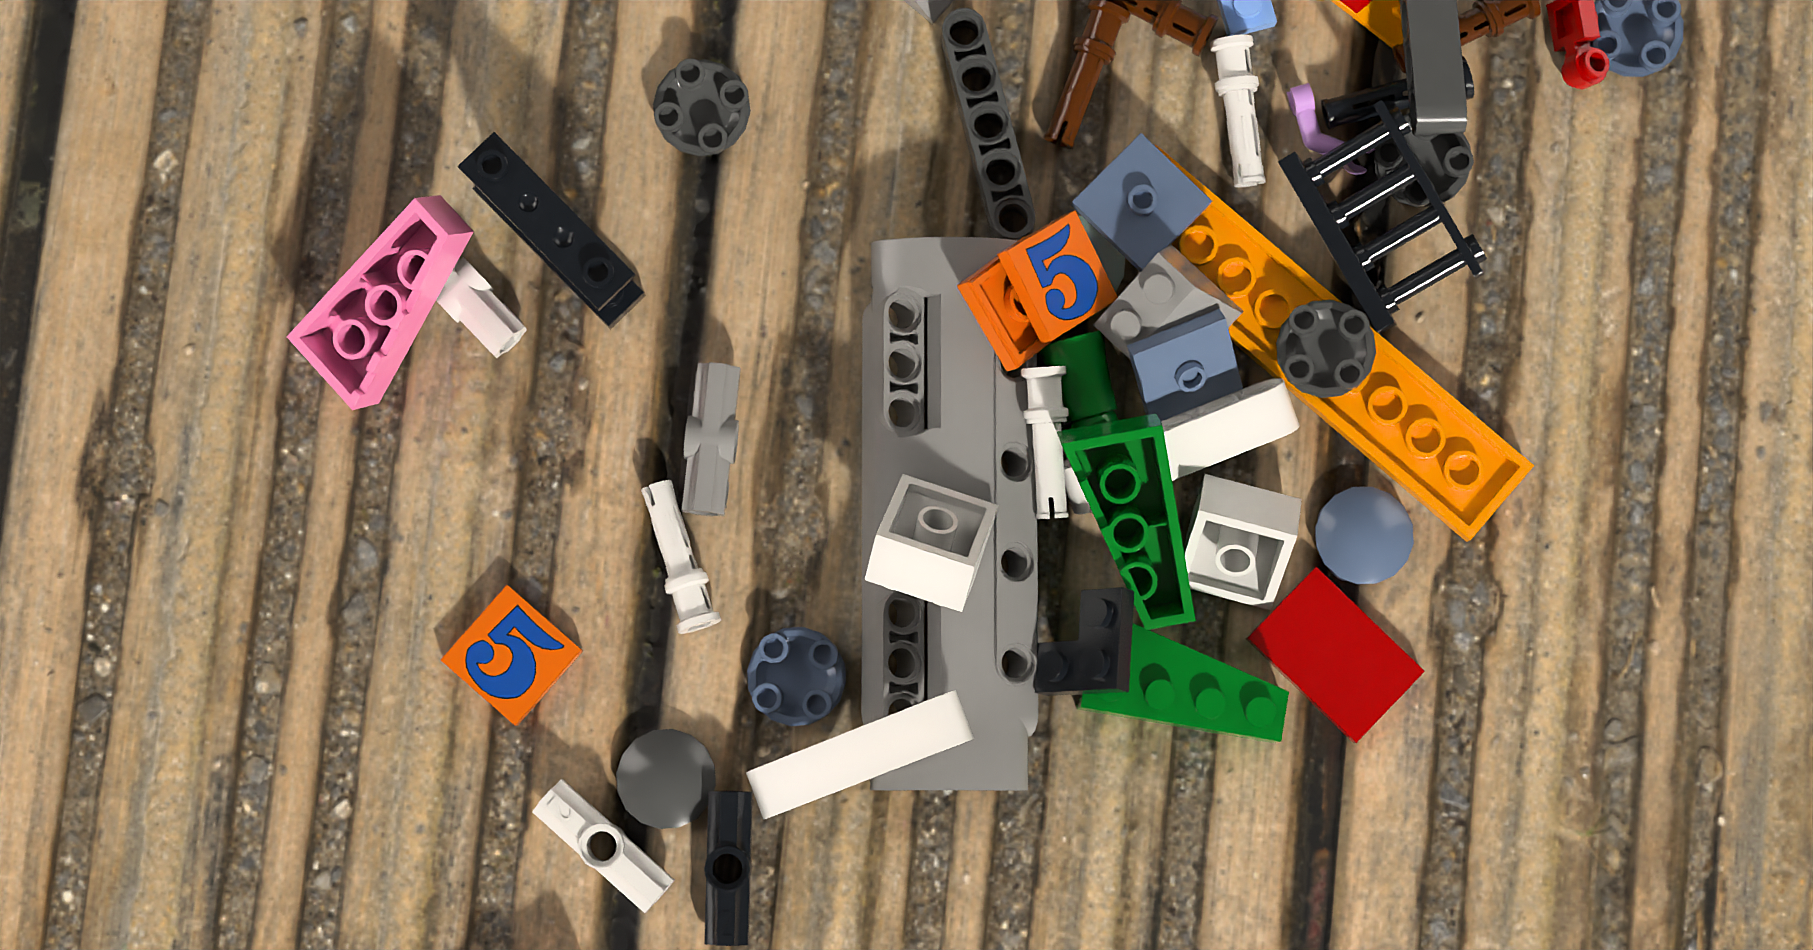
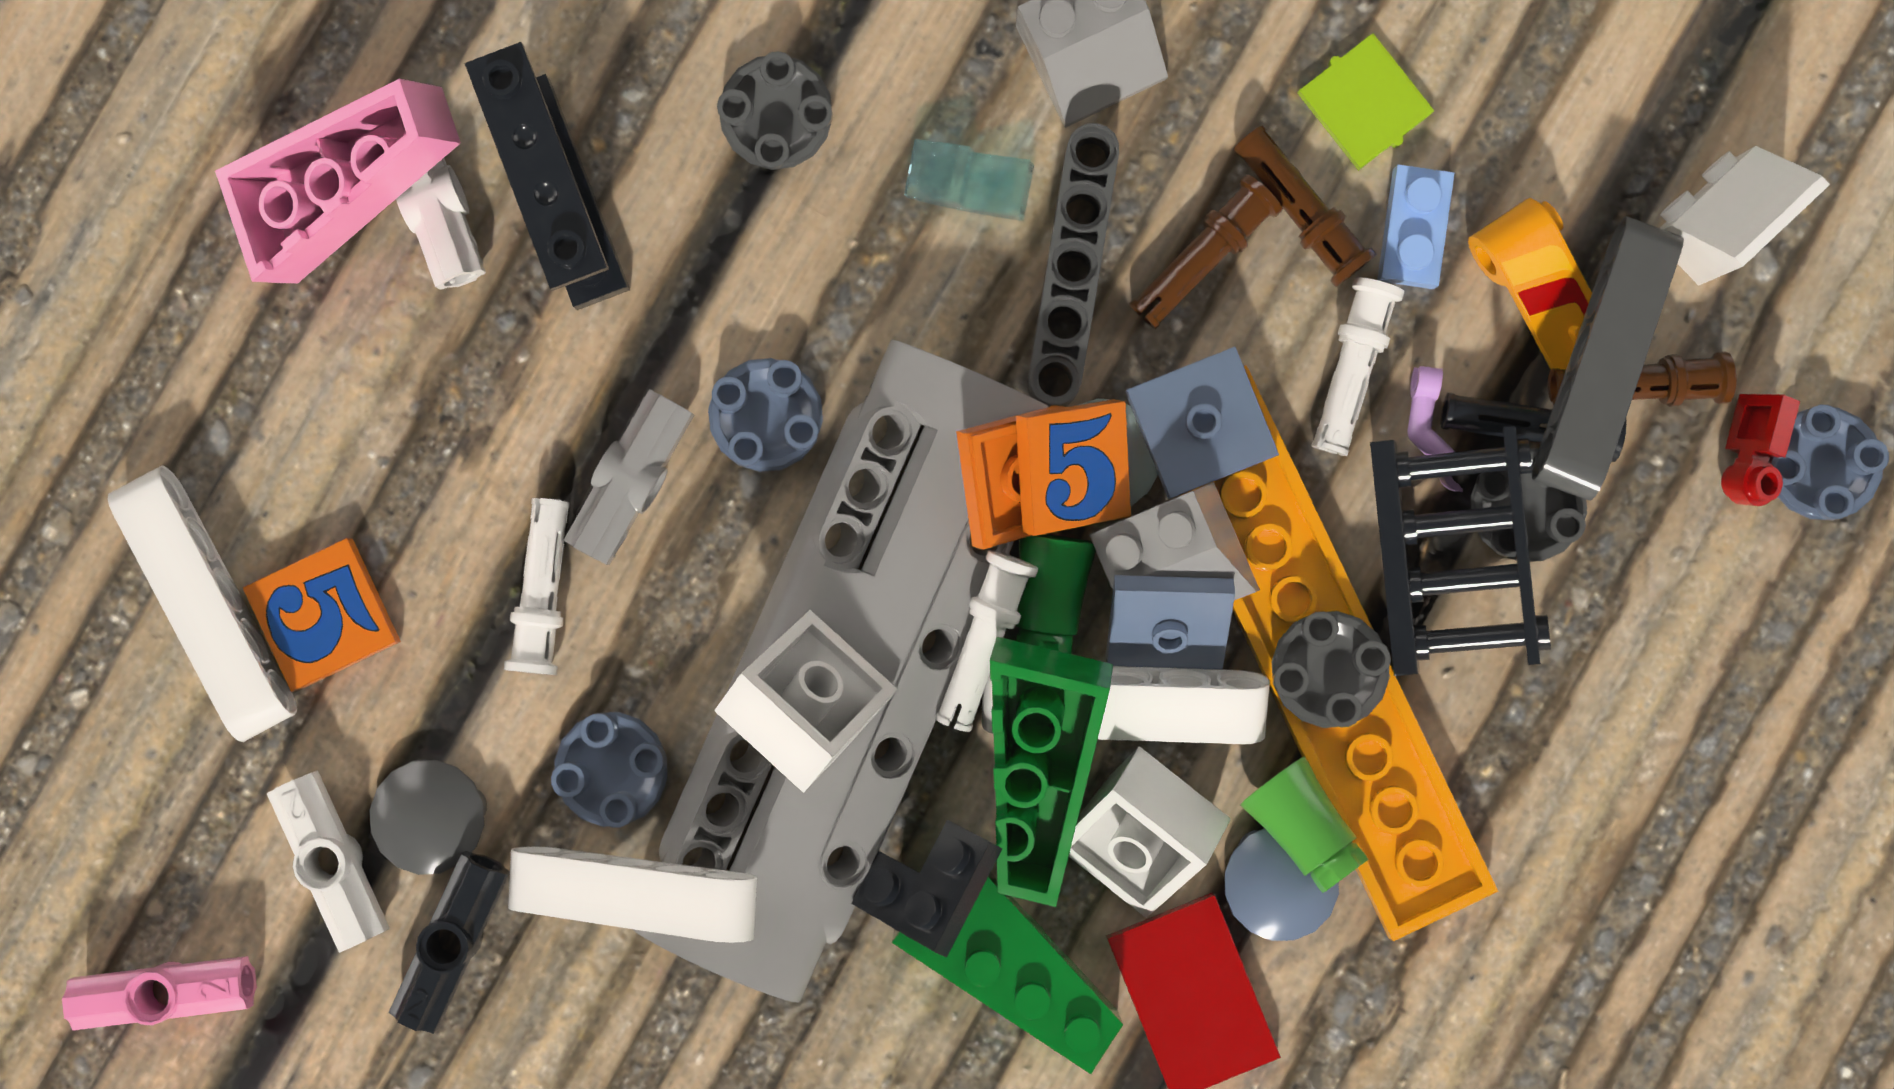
camera: 30 degrees right, 5 degrees up
none -> white beam [107,465,297,742]
none -> sand blue dish [708,358,823,472]
none -> clear light blue slope [904,139,1034,221]
none -> bright green plant [1240,756,1369,893]

